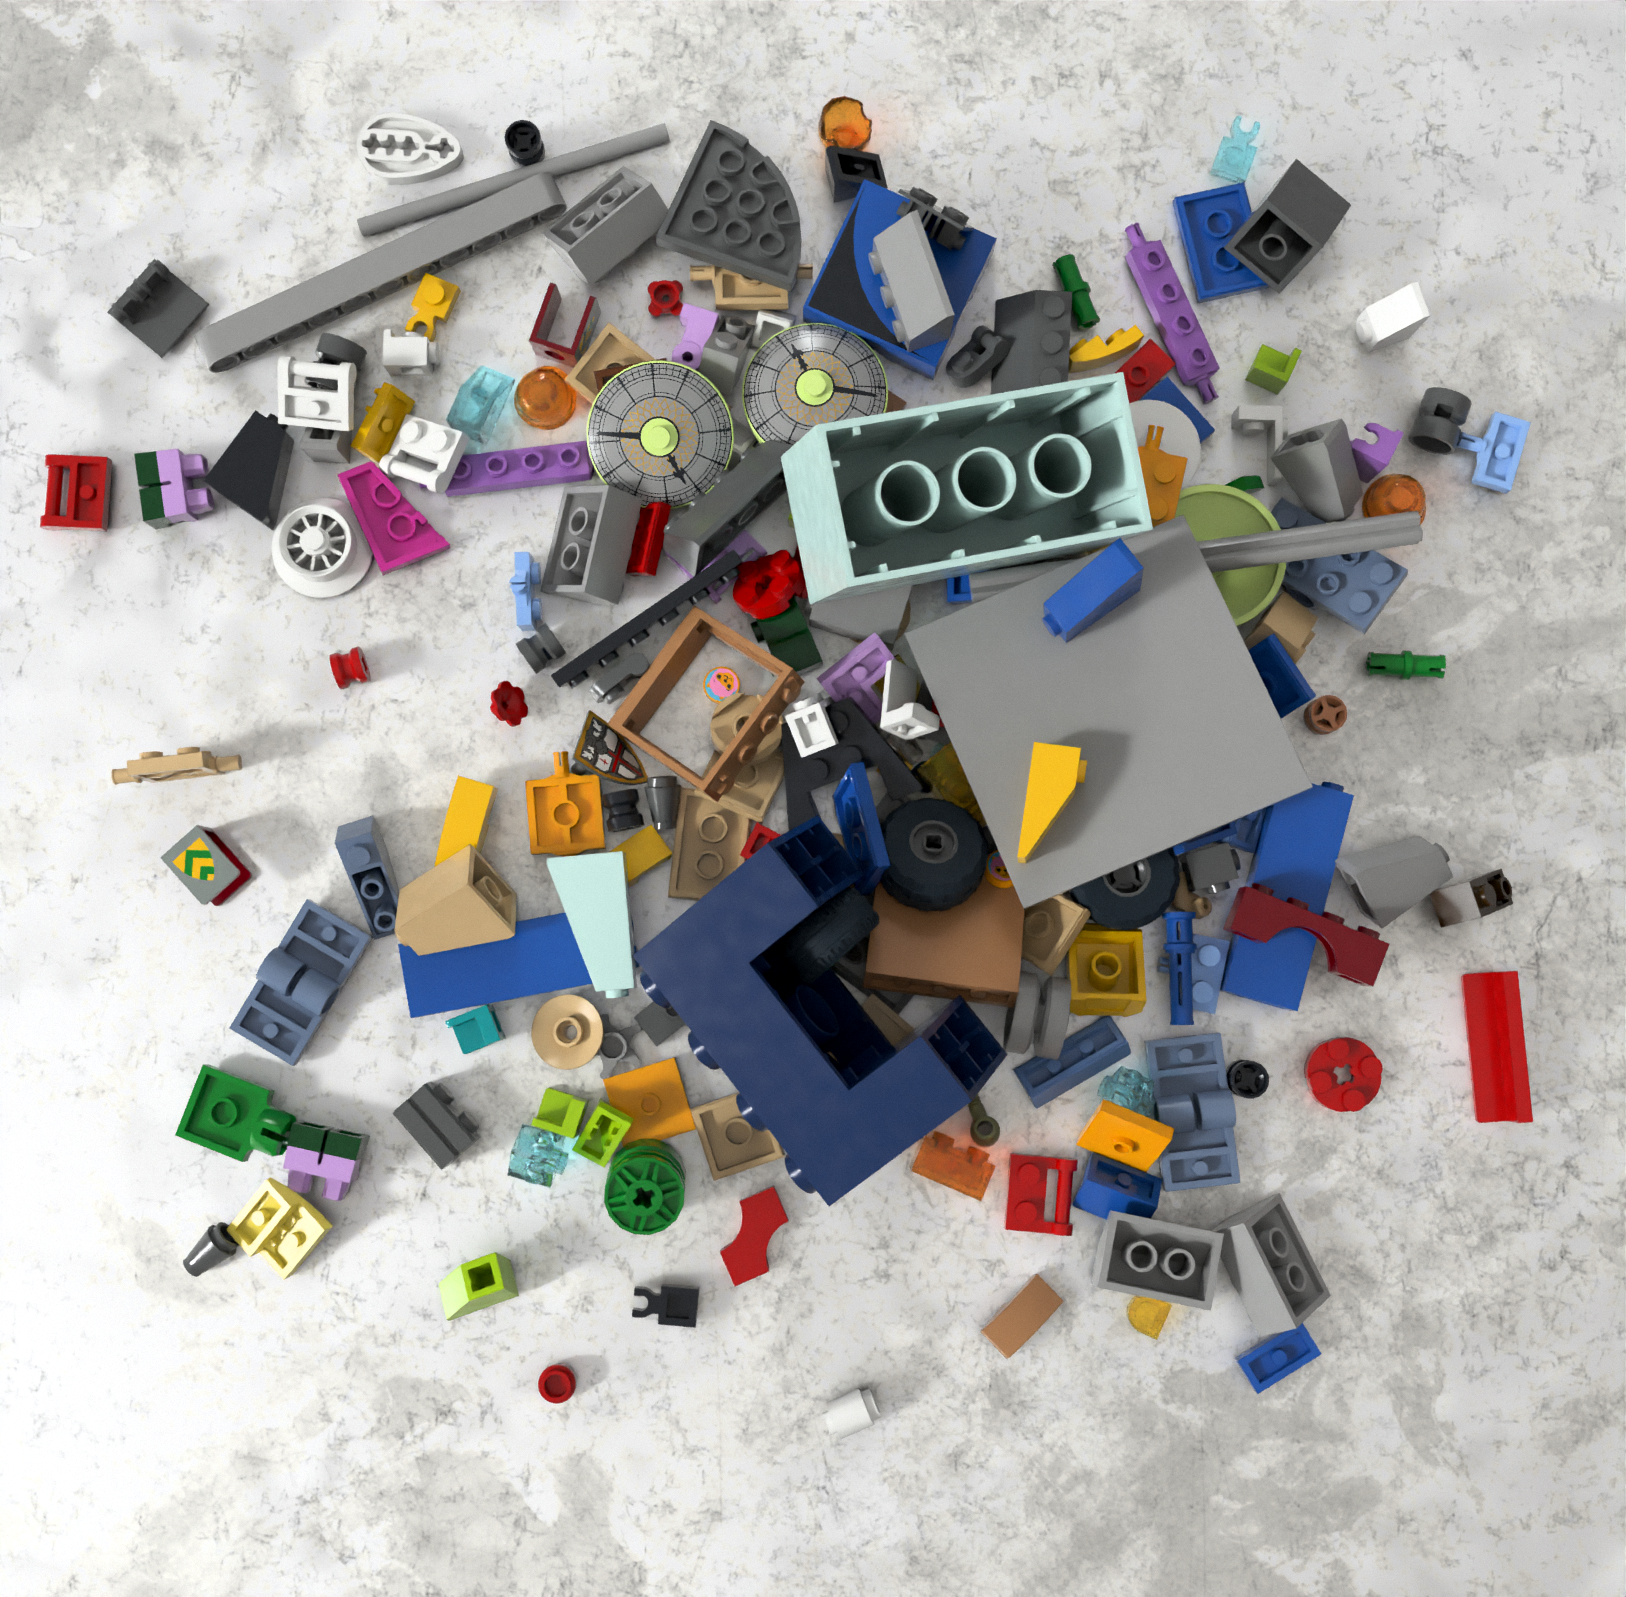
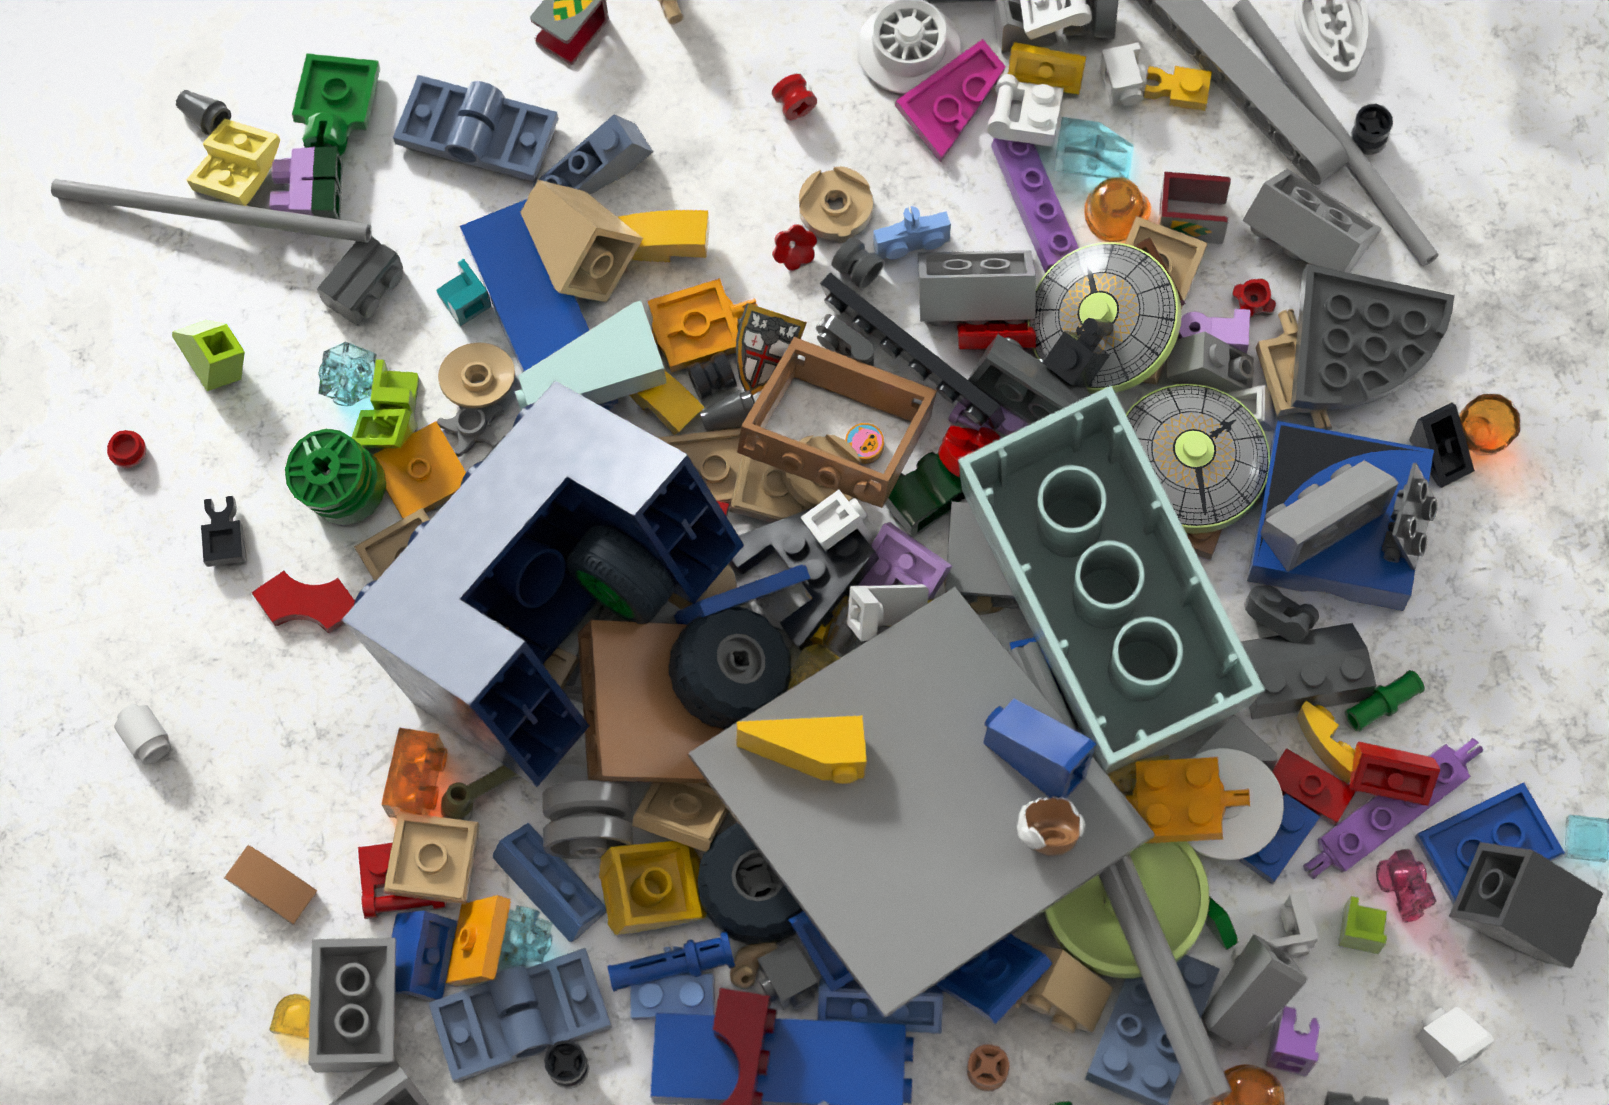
camera: 80 degrees right, 15 degrees down
none -> light grey piece [51,178,372,243]
none -> tan tile [384,812,480,904]
none -> tan plate [799,166,873,243]
none -> medium nougat hair [1017,797,1085,856]
none -> black brick [1043,318,1114,387]
none -> red slope [1349,742,1440,806]
none -> clear pink plate [1376,849,1436,922]

